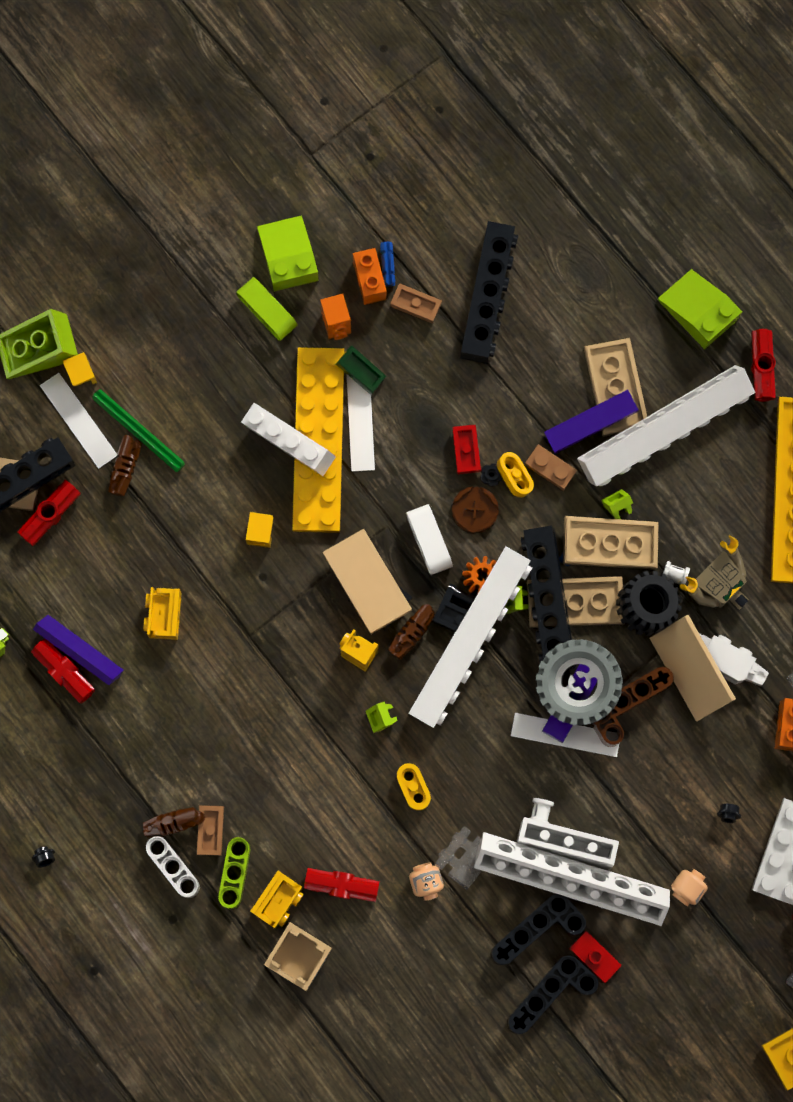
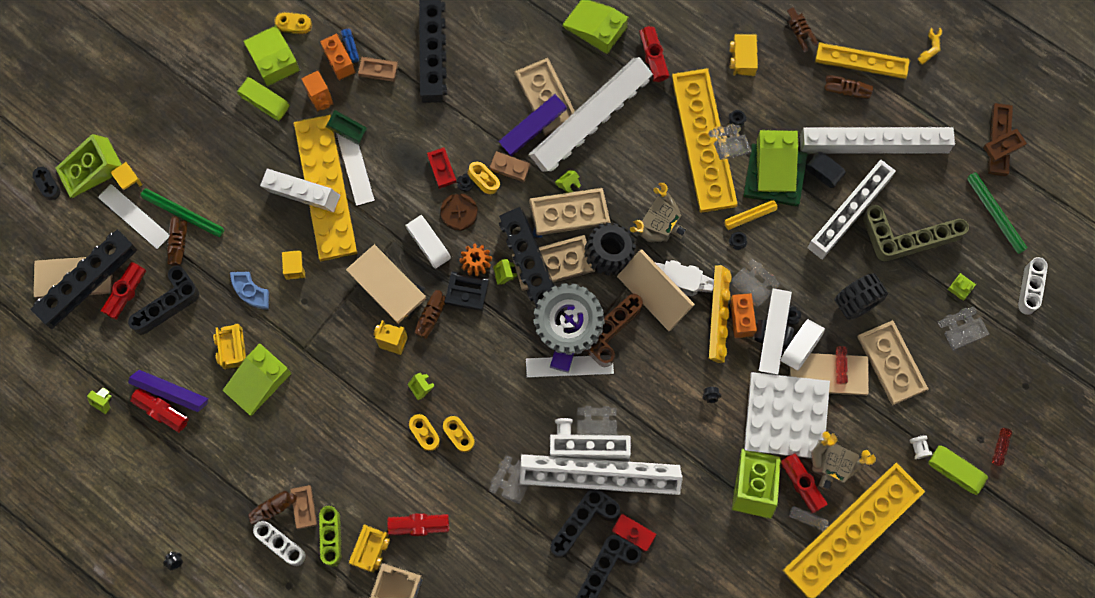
camera: 10 degrees left, 5 degrees down
white brick [409,546,532,728] -> none
light nougat head [409,863,444,901] -> none
white bush [663,561,690,585] -> none
light nougat head [671,869,708,907] -> none
none -> black beam [128,266,200,335]
none -> lime slope [223,343,292,416]
none -> medium blue tile [230,272,269,310]
none -> yellow plate [275,12,312,34]
none -> yellow plate [409,414,440,451]
none -> clear plate [577,406,617,436]
none -> yellow plate [709,265,732,363]
none -> lime slope [732,449,781,518]

